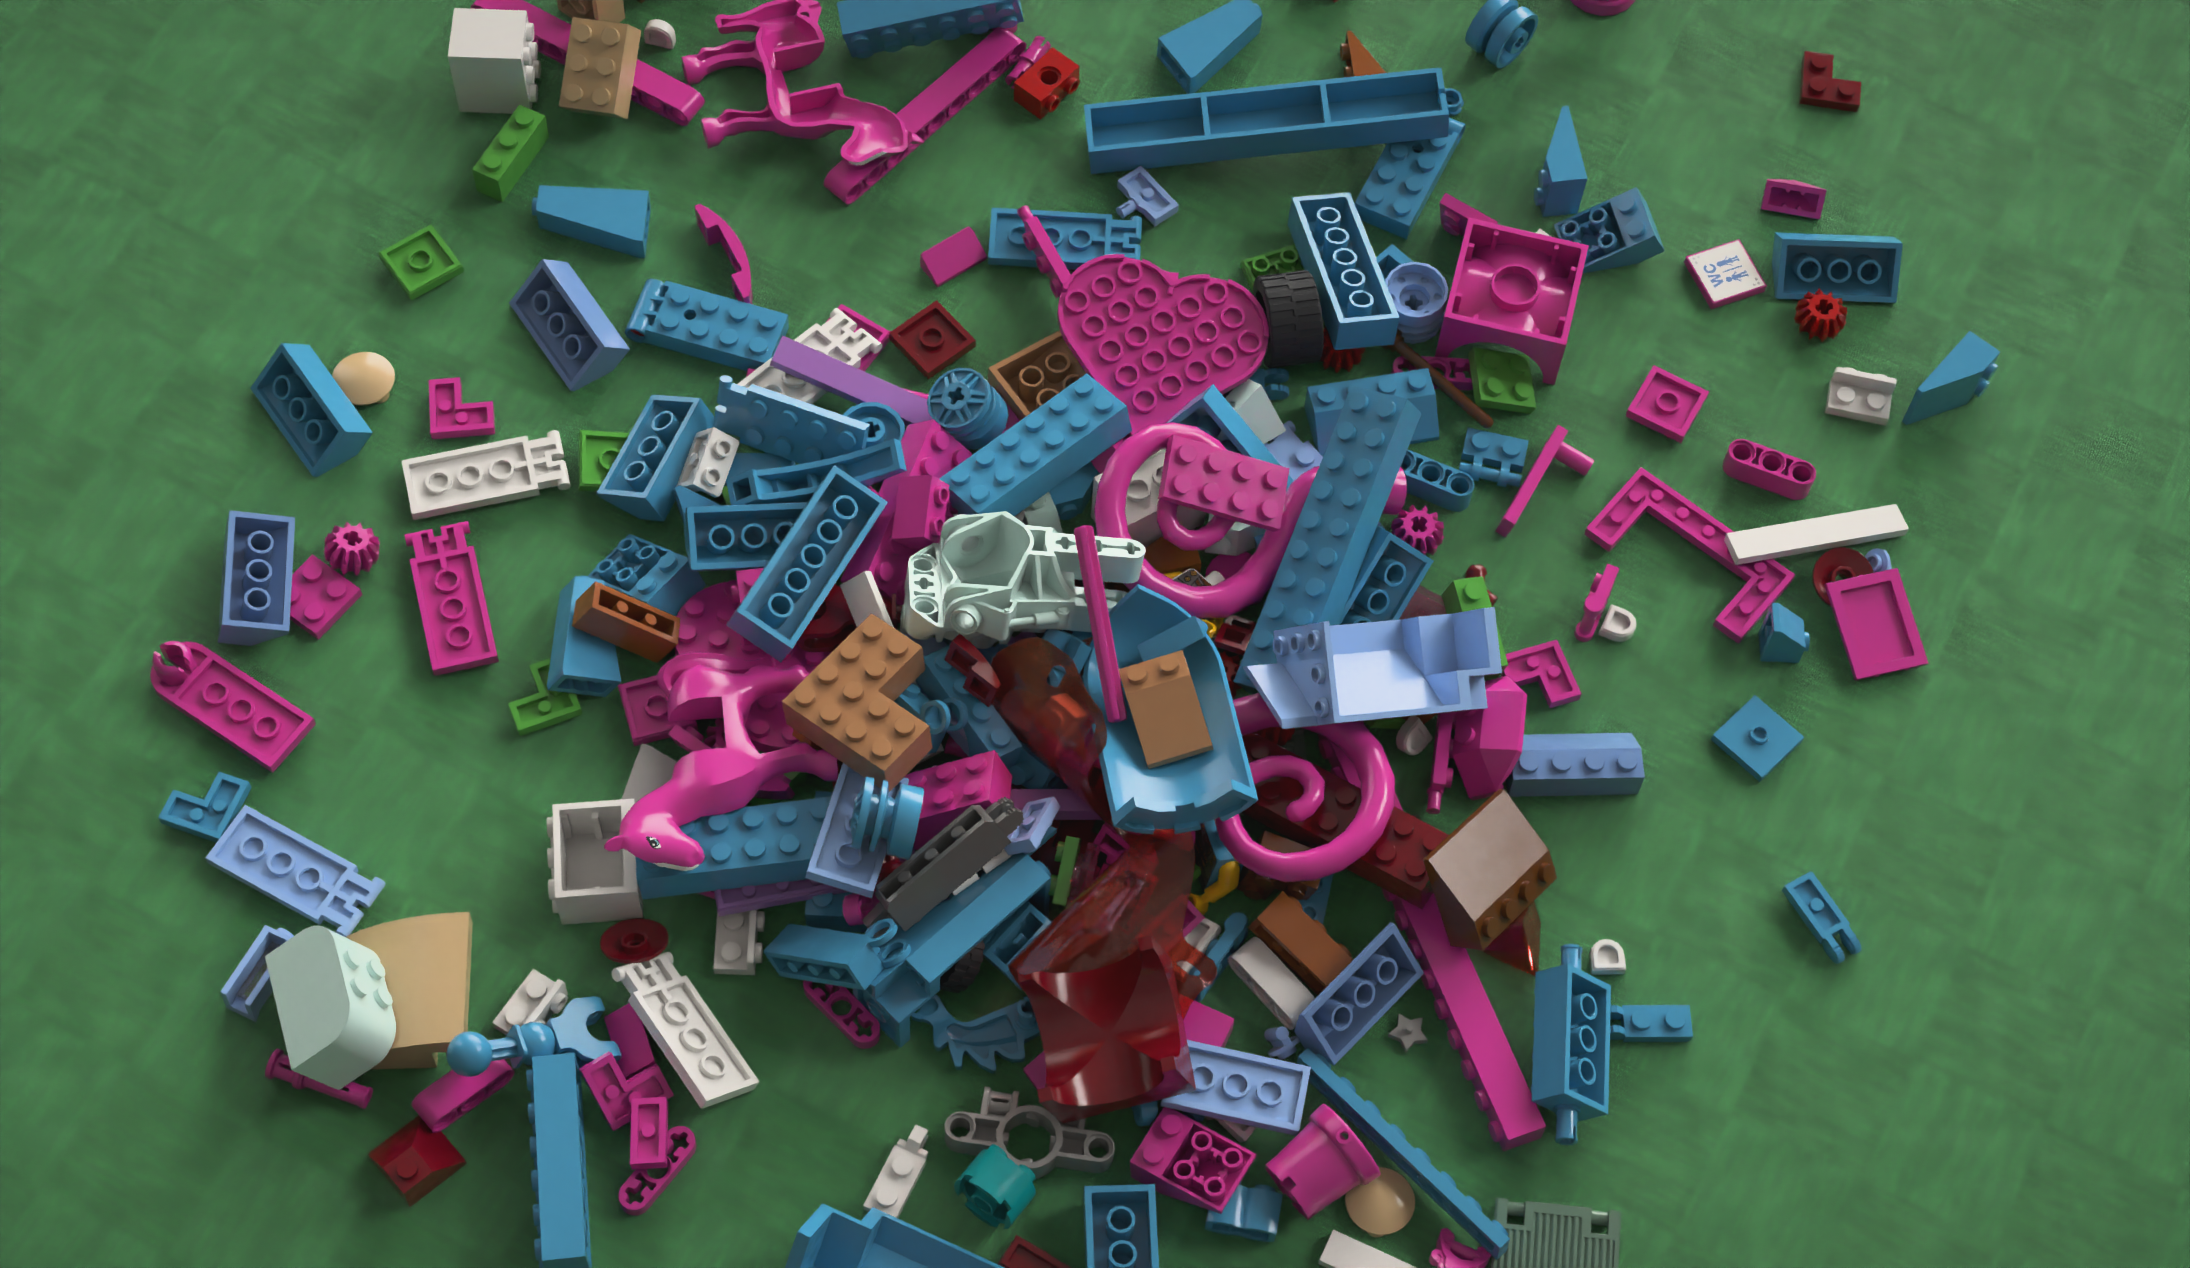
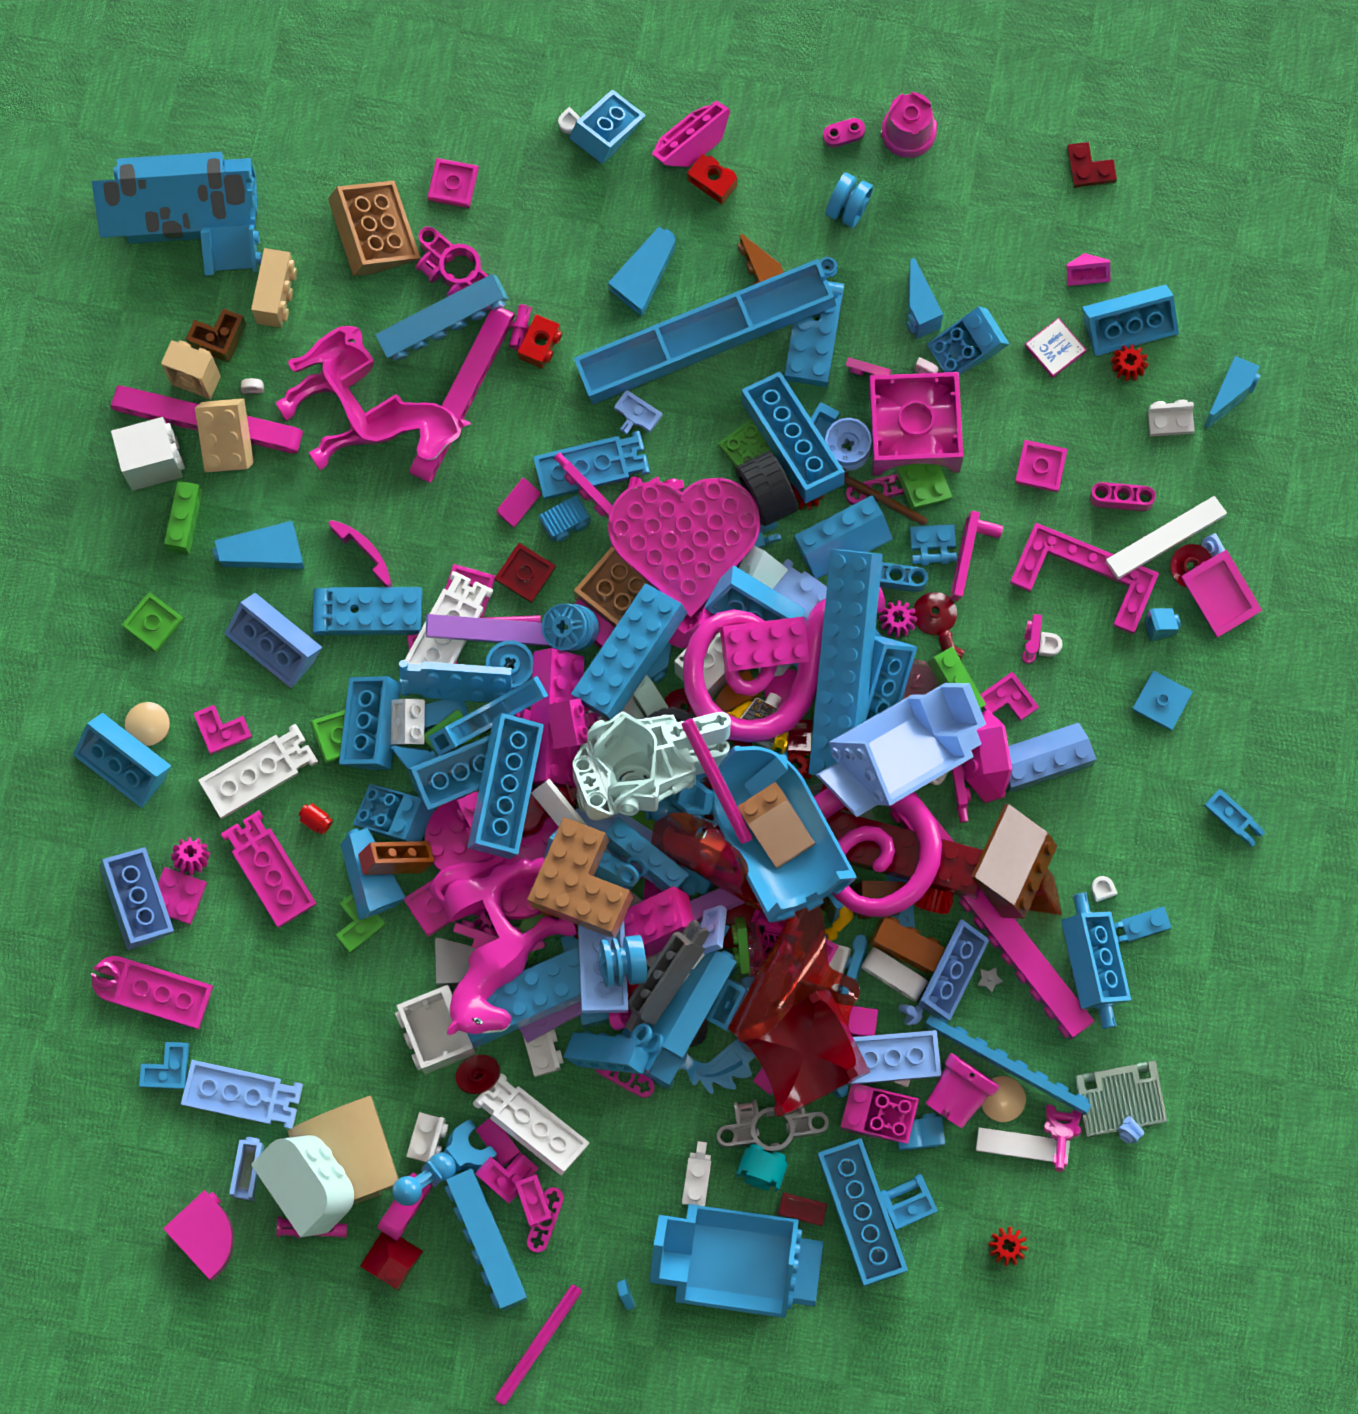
camera: 10 degrees left, 15 degrees up
dark red slope [944,633,1001,707] -> none
none -> dark pink brick [163,1190,235,1281]
none -> red brick [298,803,333,835]
none -> dark azure brick [539,495,591,543]
none -> dark red dish [913,592,957,636]
none -> red gear [915,887,954,914]

